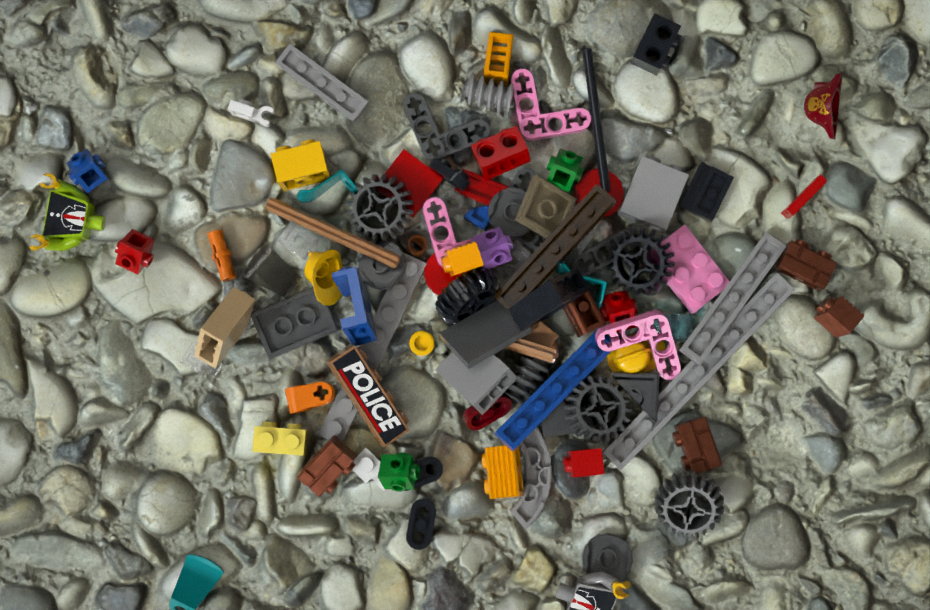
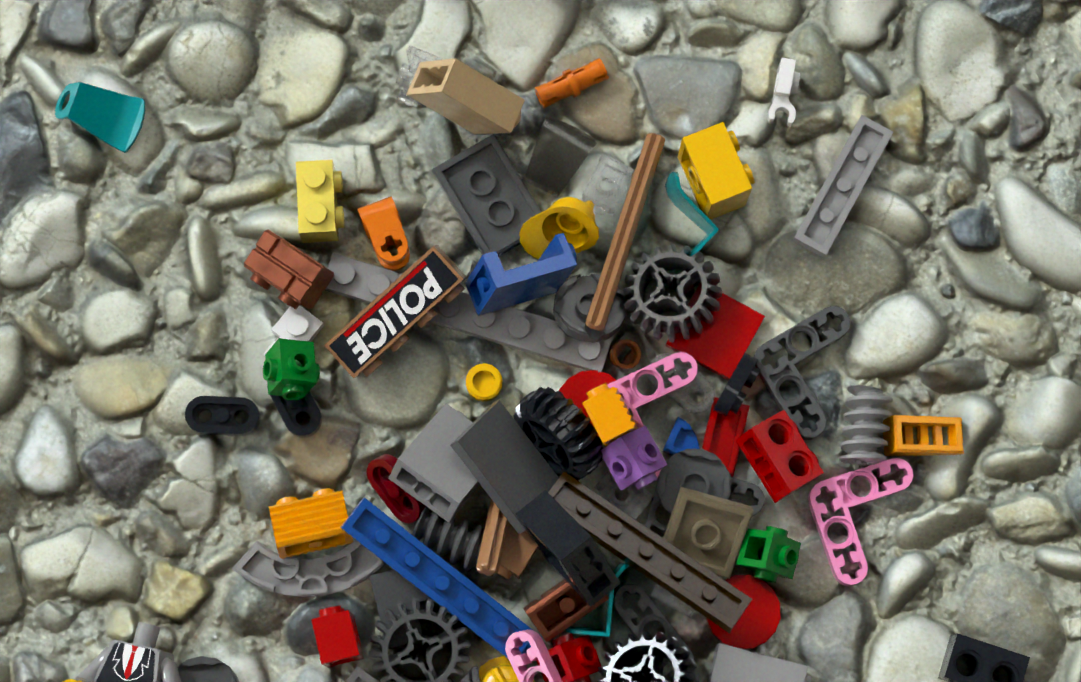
camera: 80 degrees right, 5 degrees down
black piece [582,48,611,193] -> none

